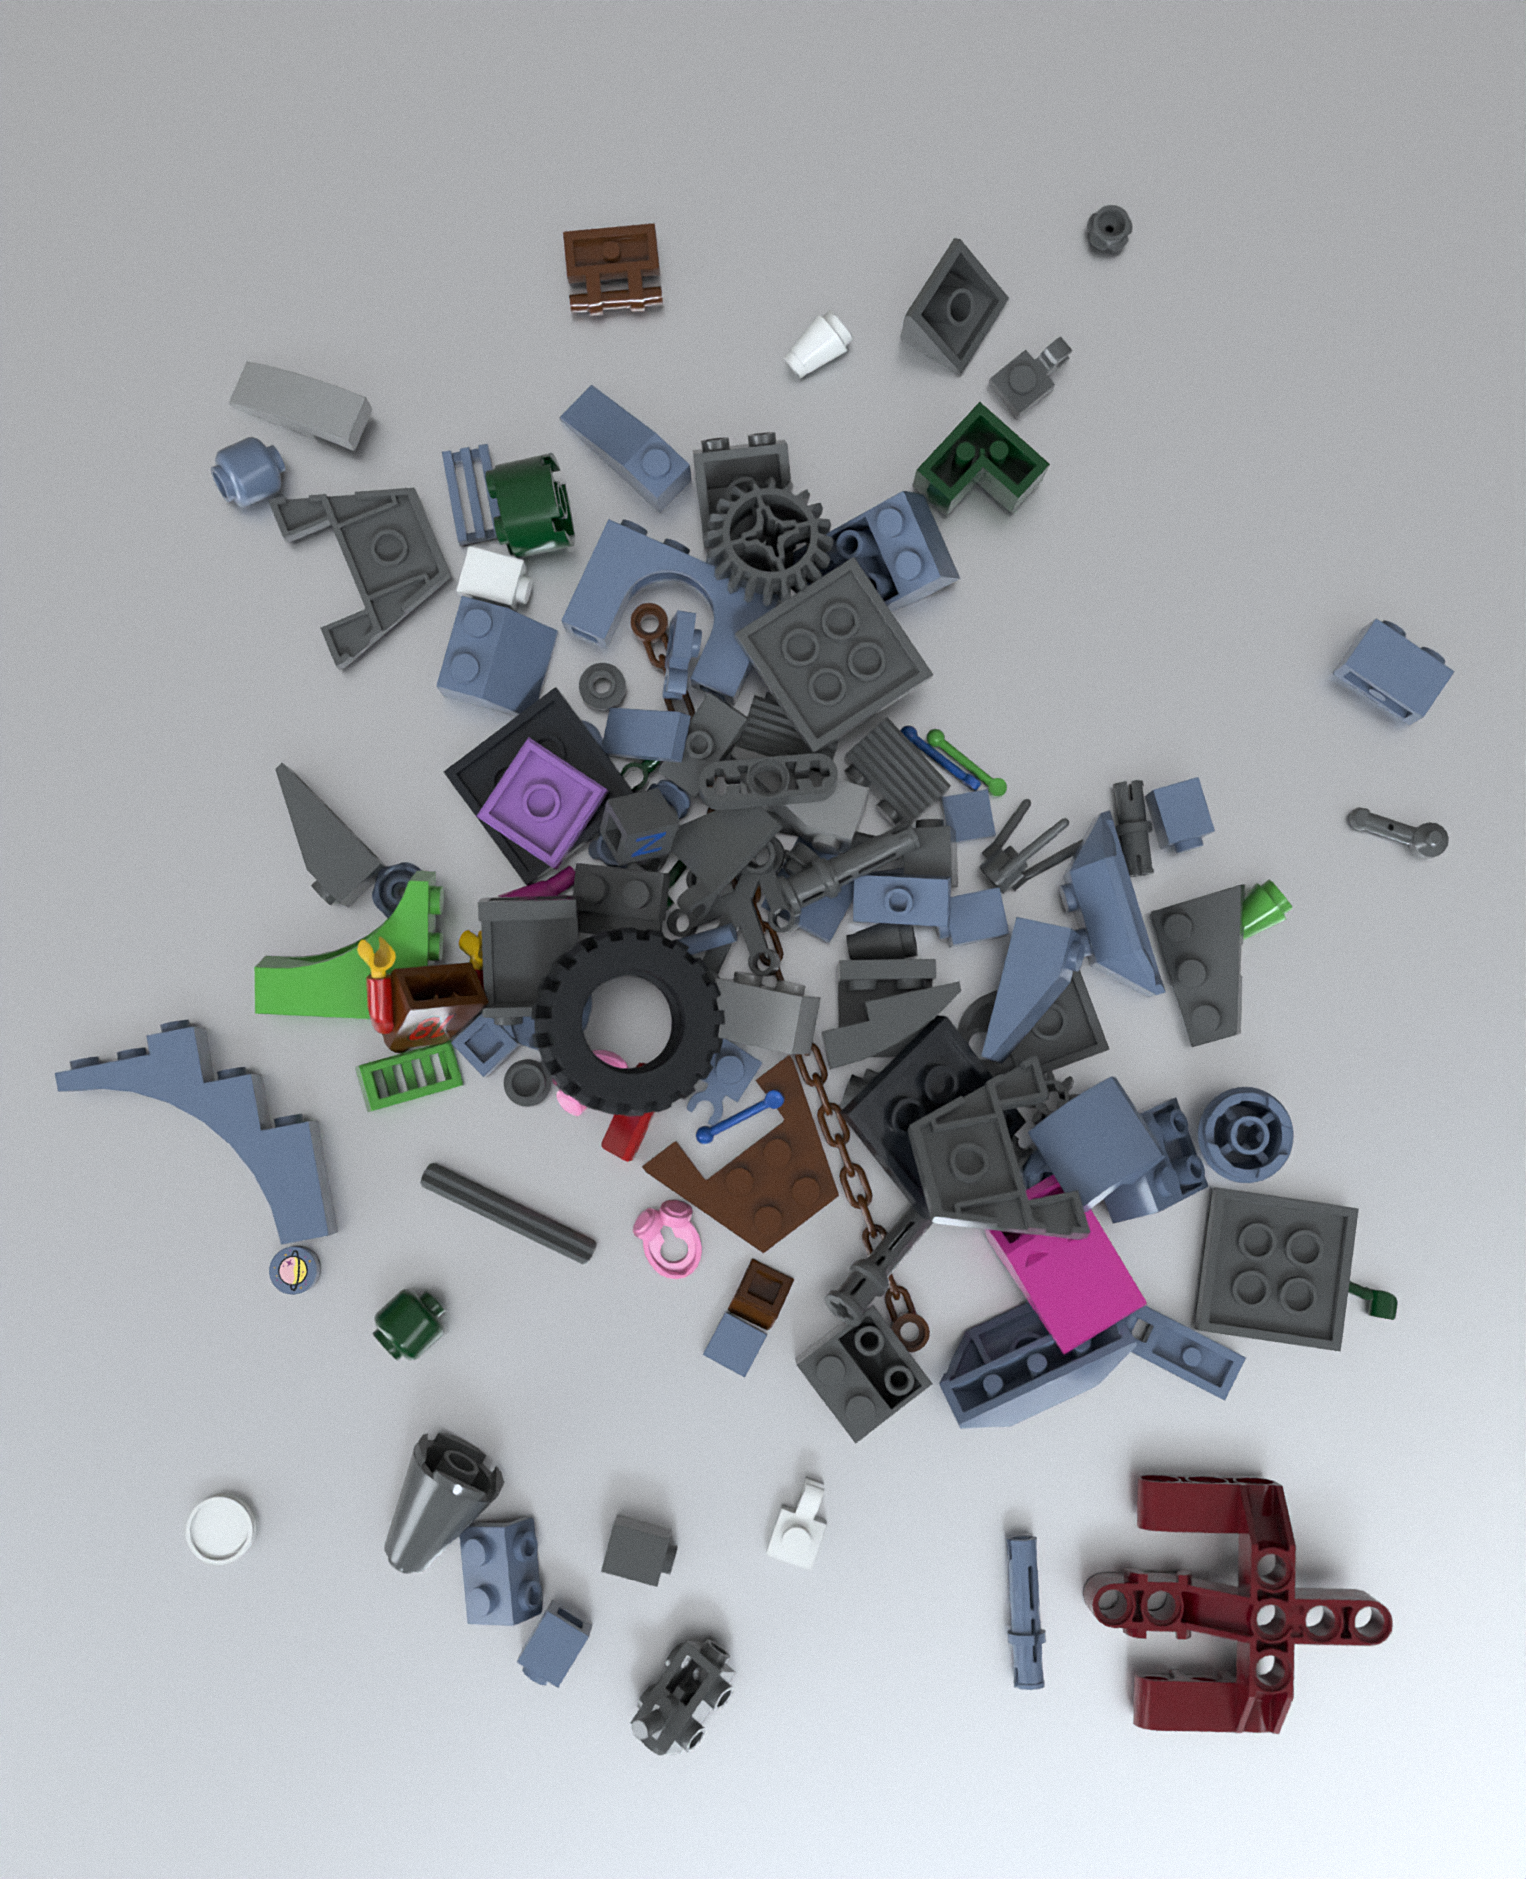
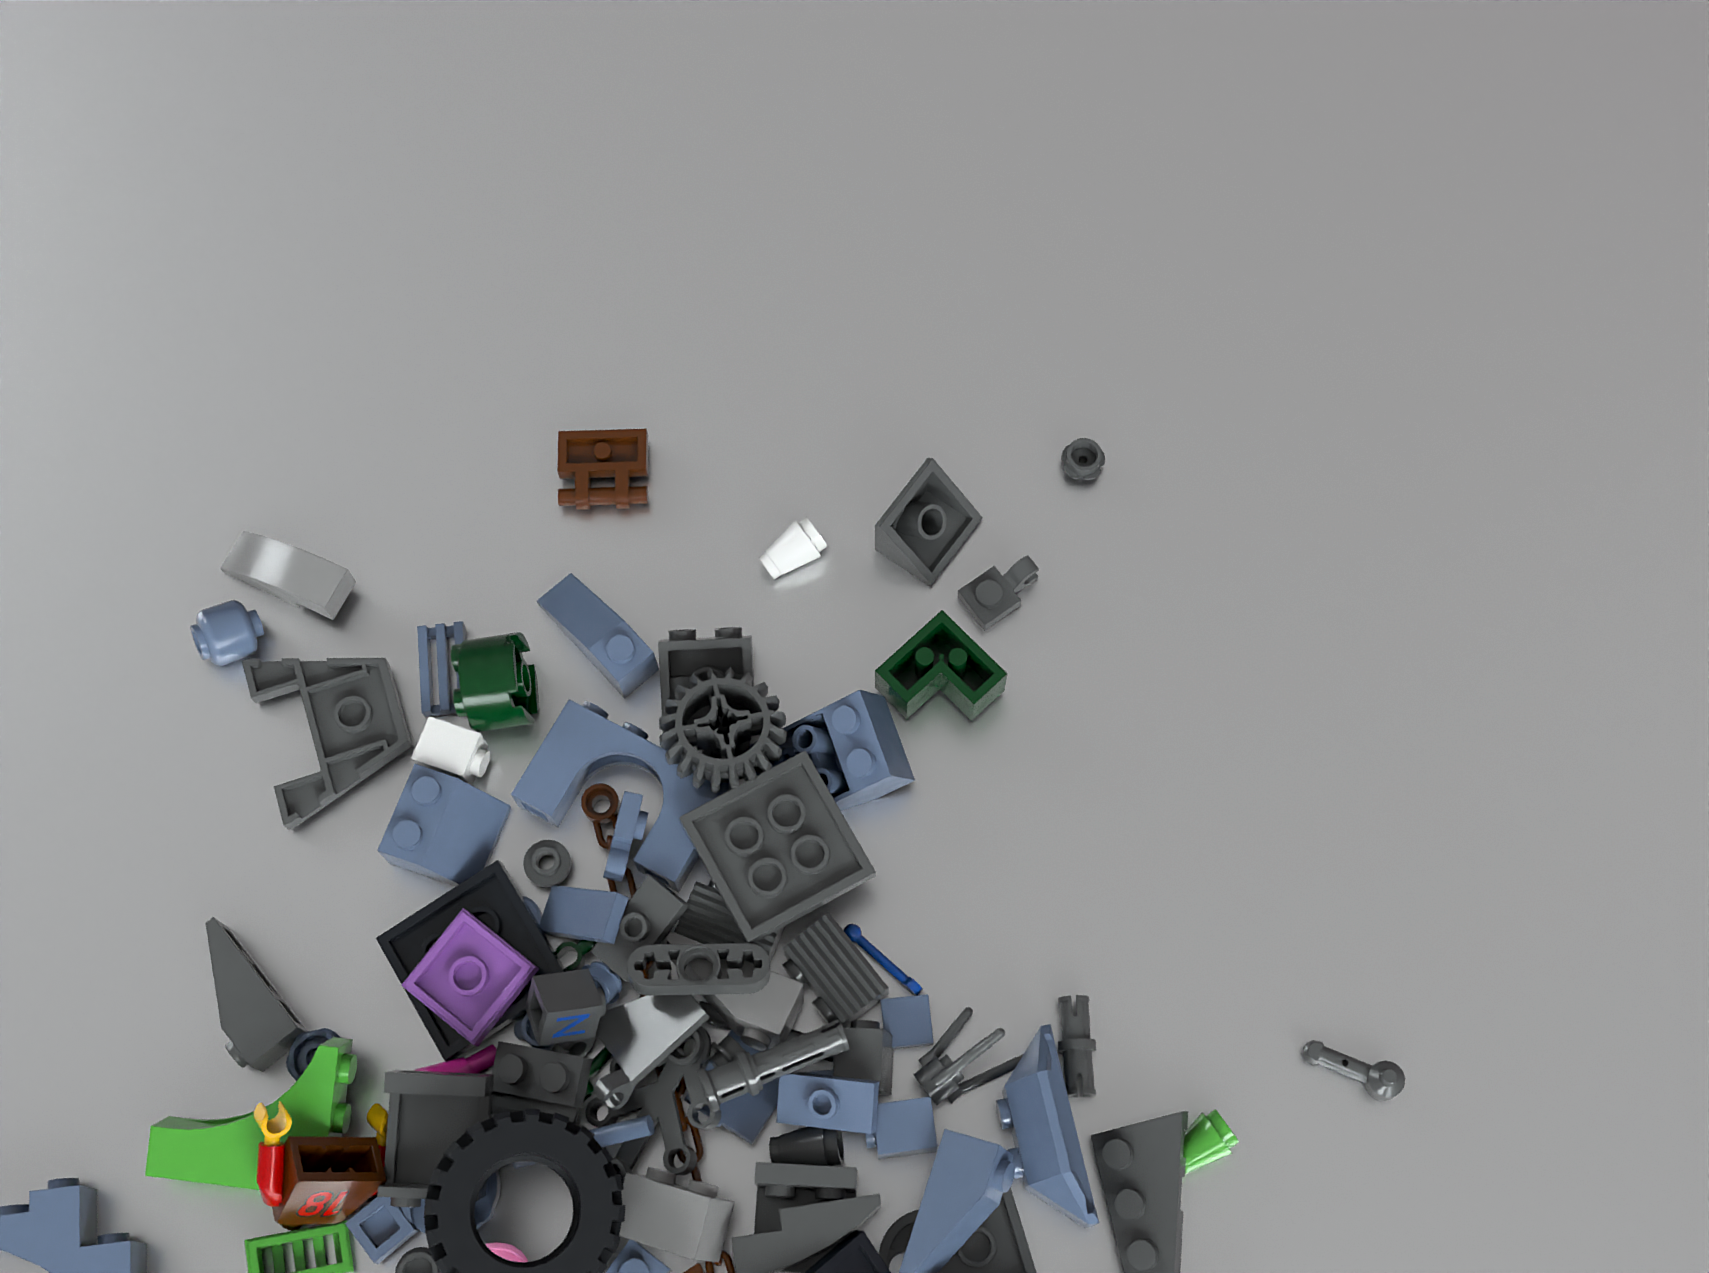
camera: 10 degrees right, 15 degrees down
bright green hinge [927,729,1007,797] -> none
sand blue brick [1145,777,1215,854] -> none
sand blue brick [1333,618,1455,725] -> none

